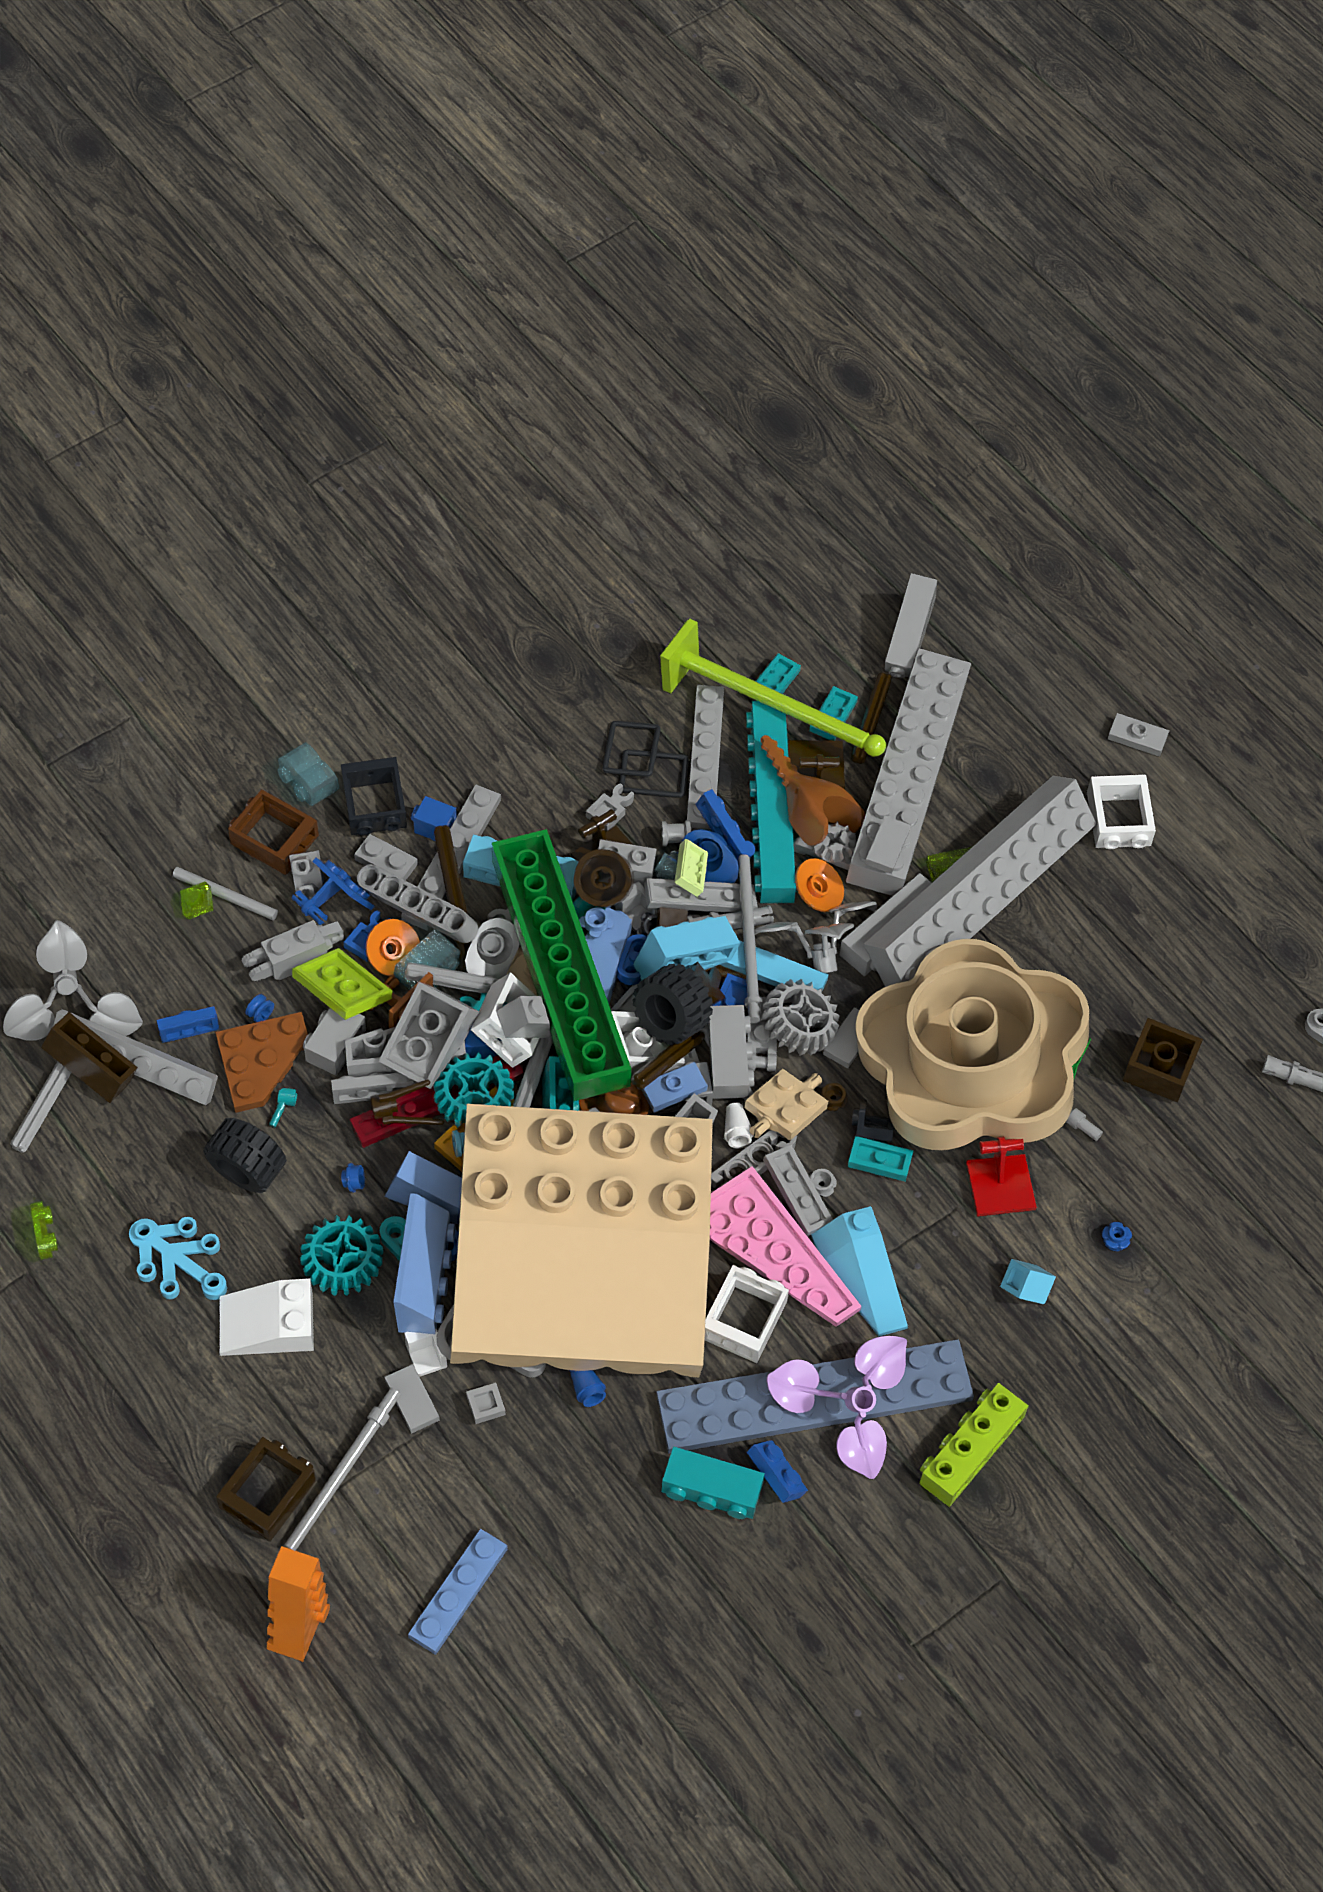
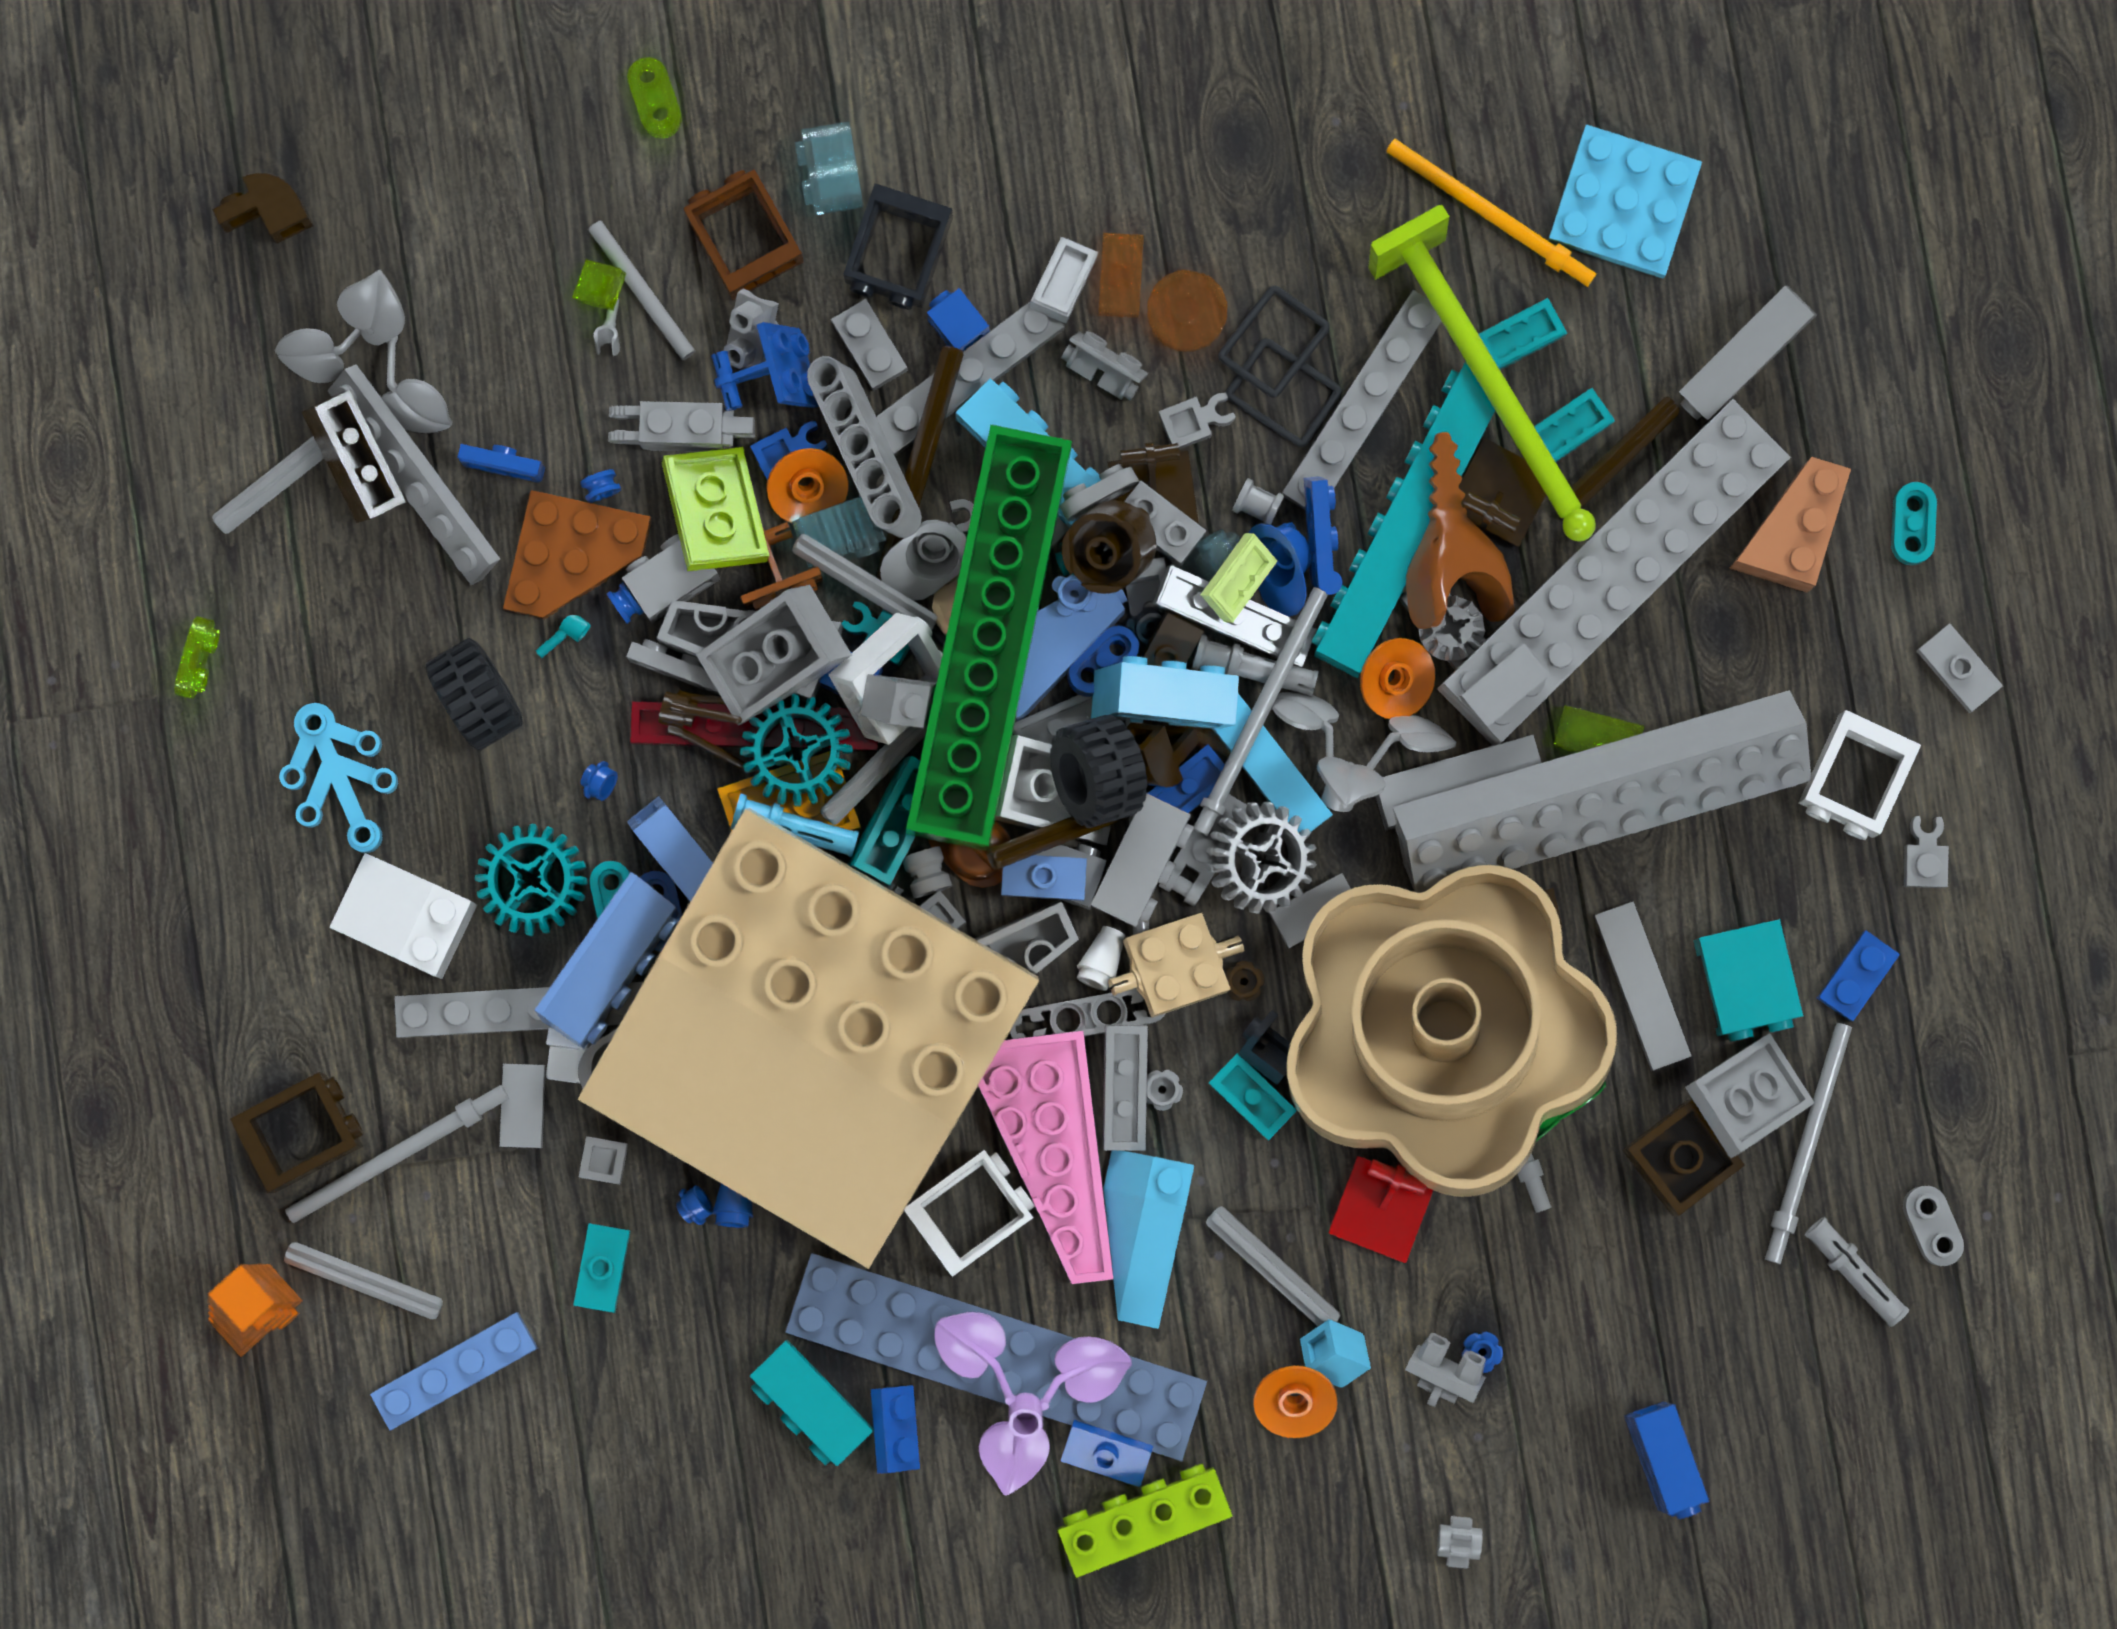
camera: 30 degrees right, 25 degrees up
none -> light grey axle [284,1242,443,1319]
none -> light grey plate [395,982,644,1038]
none -> teal plate [573,1223,631,1313]
none -> light grey hand [594,297,620,356]
none -> blue bush [606,582,644,624]
none -> clear neon green plate [627,57,682,138]
none -> blue plate [676,1186,713,1225]
none -> tile [1029,237,1099,323]
none -> light grey plate [1059,464,1140,522]
none -> light grey hinge [1061,331,1148,401]
none -> plate [1061,1420,1153,1487]
none -> clear orange plate [1098,233,1144,318]
none -> clear orange tile [1147,270,1228,352]
none -> light grey axle [1206,1206,1340,1326]
none -> orange dish [1254,1366,1337,1438]
none -> light orange bar [1386,139,1597,287]
none -> light grey hips [1405,1333,1486,1407]
none -> light grey gear [1437,1516,1482,1569]
none -> medium azure plate [1548,124,1702,279]
none -> light grey tile [1593,902,1691,1071]
none -> blue brick [1624,1402,1709,1519]
none -> light grey plate [1685,1033,1815,1159]
none -> teal panel [1693,919,1803,1042]
none -> nougat wedge [1730,457,1851,593]
none -> light grey bar [1765,1023,1852,1264]
none -> blue plate [1817,930,1900,1022]
none -> teal plate [1891,482,1937,565]
none -> light grey plate [1904,816,1949,888]

